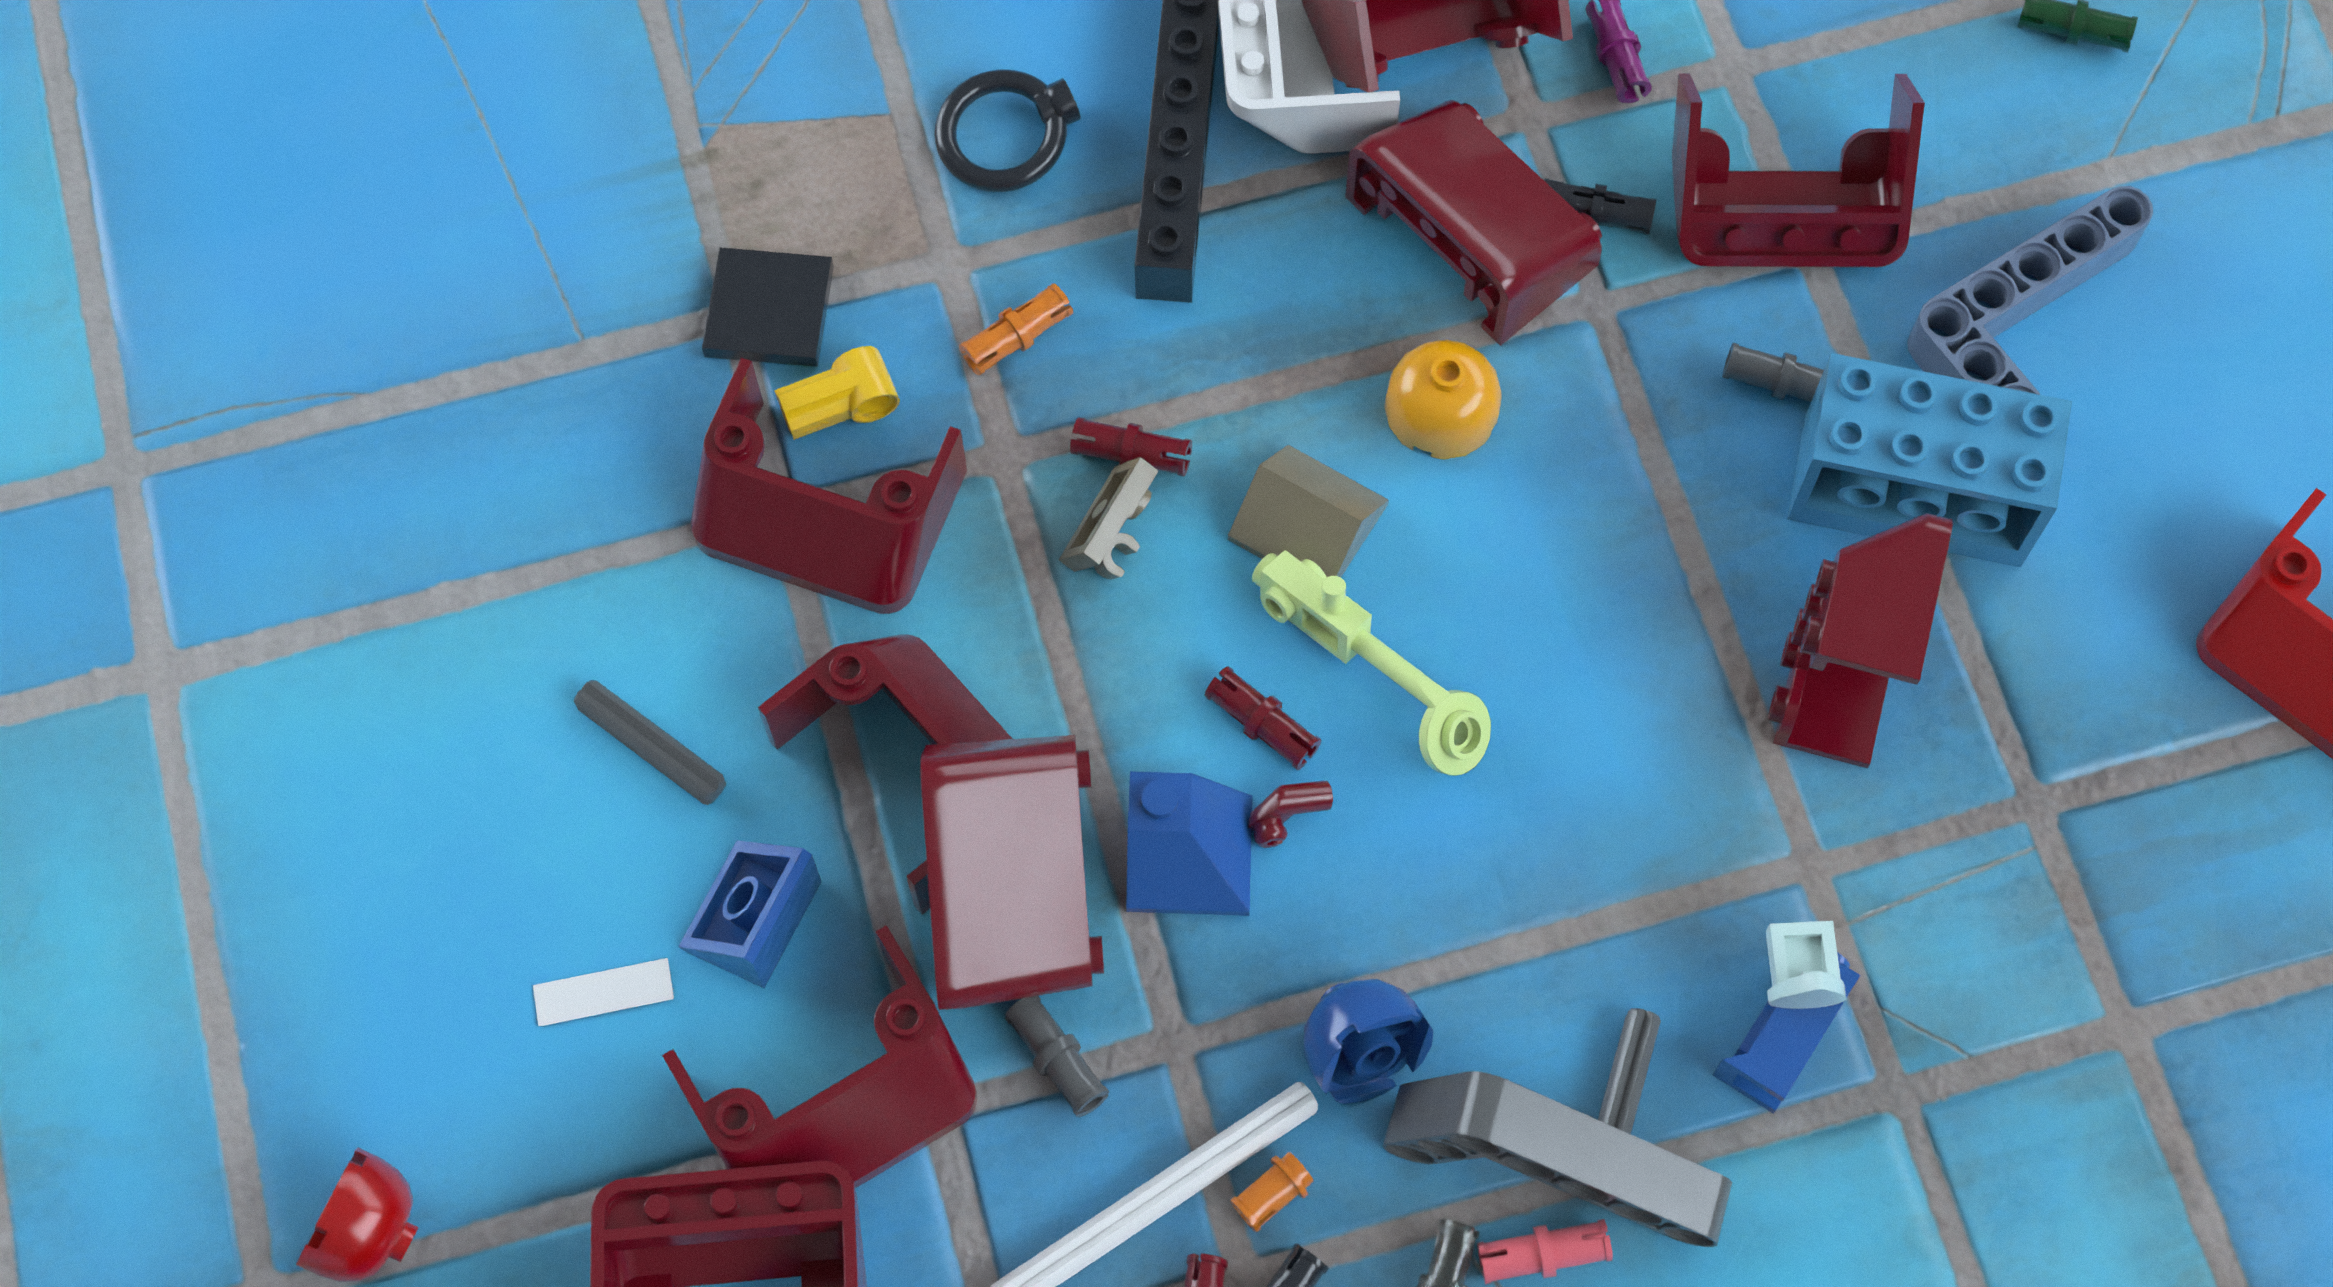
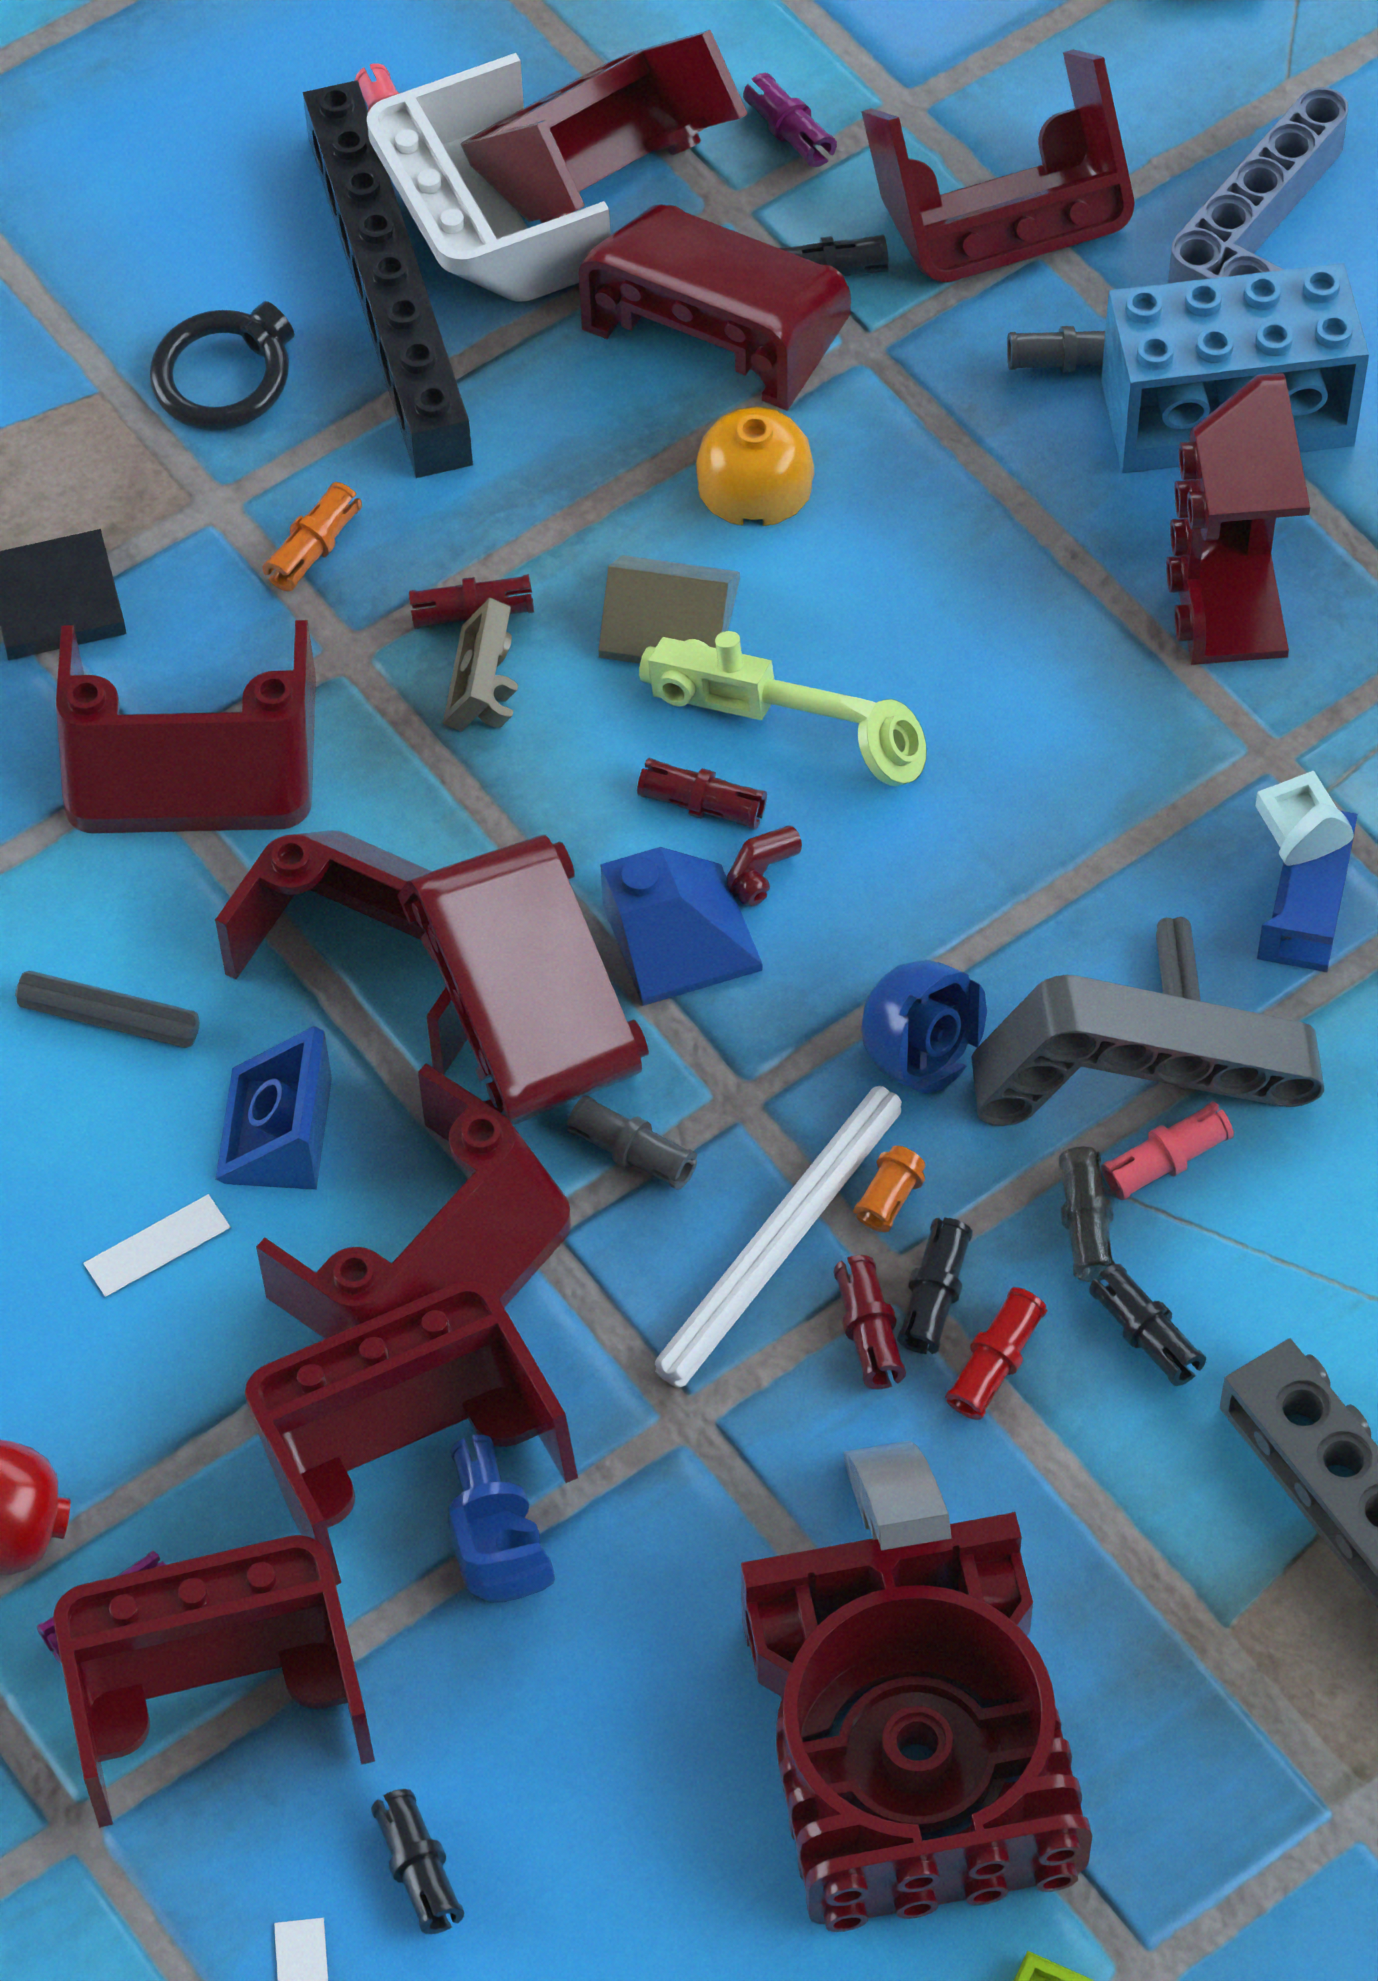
camera: 20 degrees left, 10 degrees down
yellow piece [774,346,900,440] -> none

